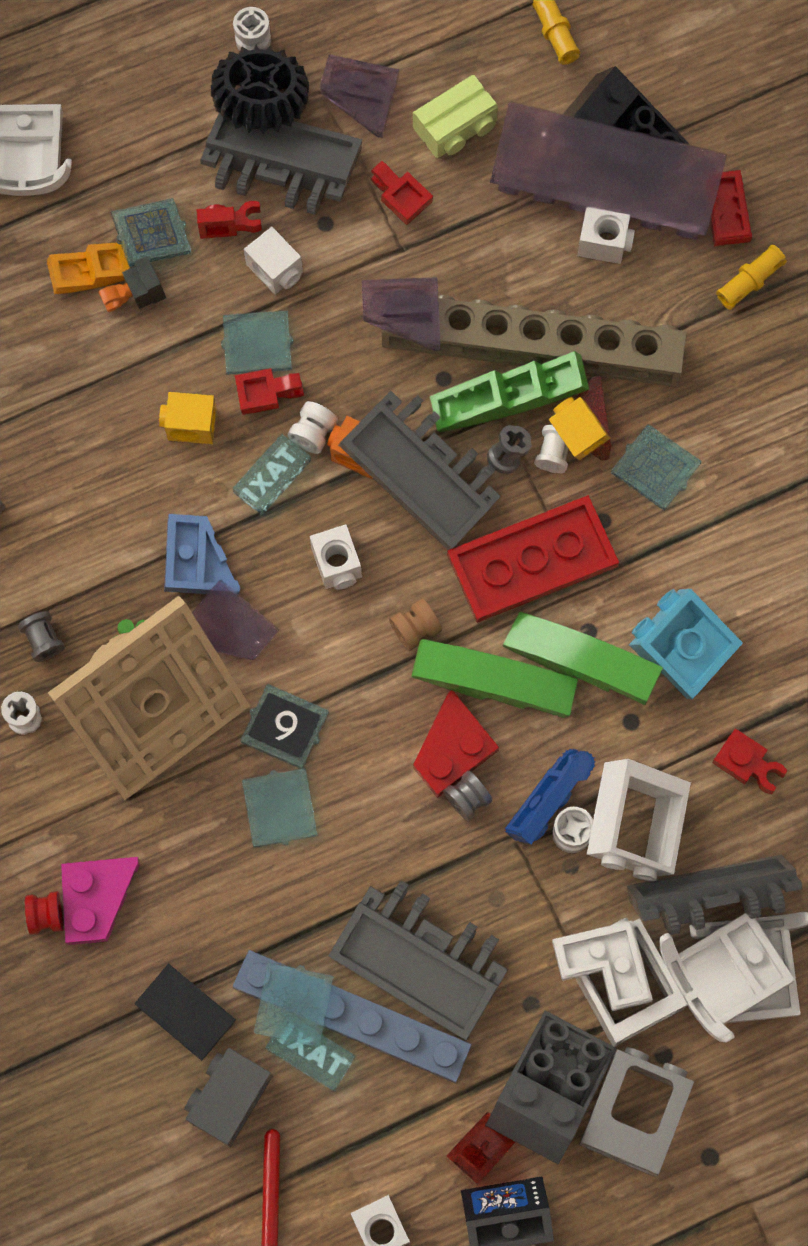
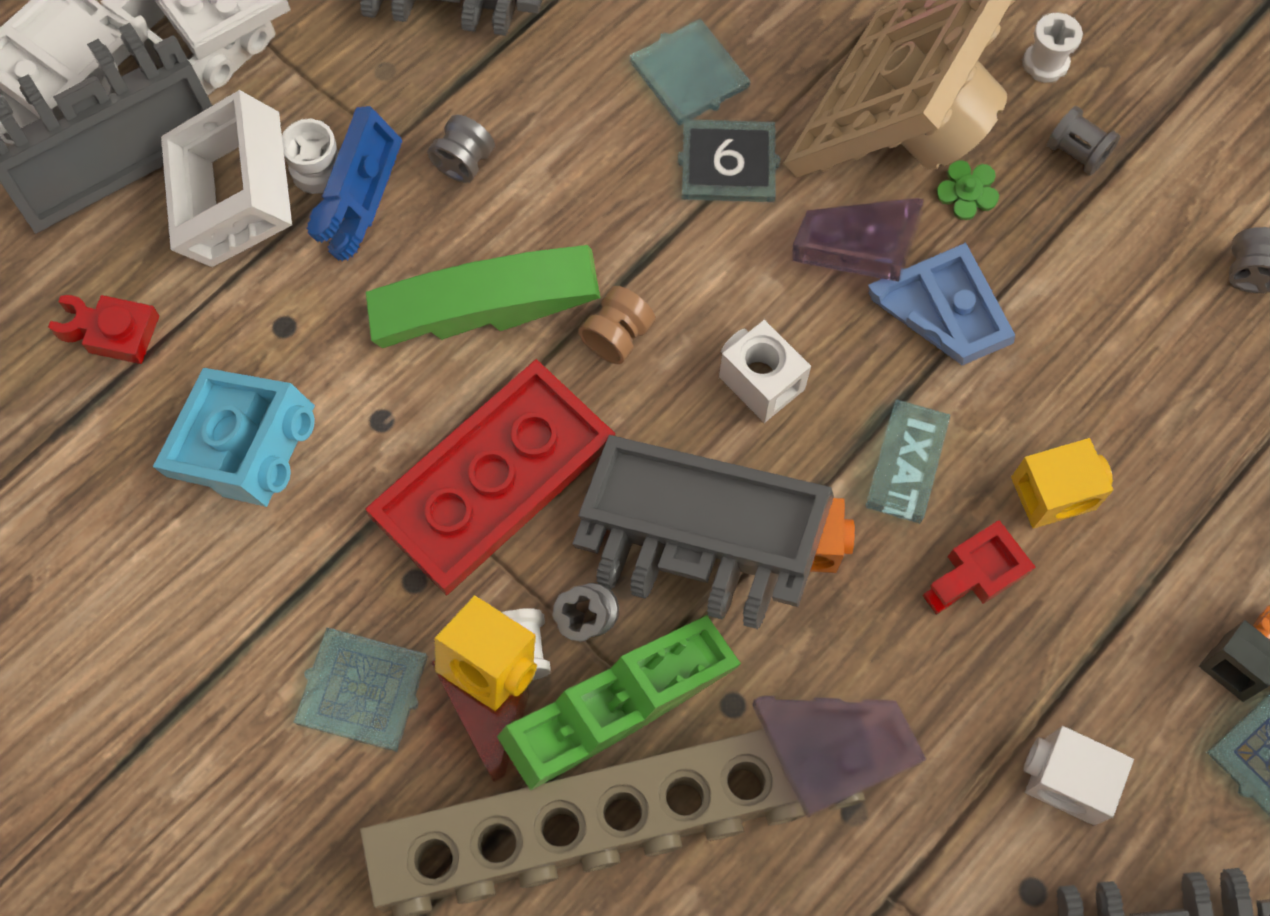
camera: 155 degrees right, 5 degrees down
red plate [196,201,262,239] -> none
clear light blue piece [221,310,294,375] -> none
white wheel [287,401,338,454] -> none
red wing [413,690,499,798] -> none
bright green slope [503,612,663,705] -> none

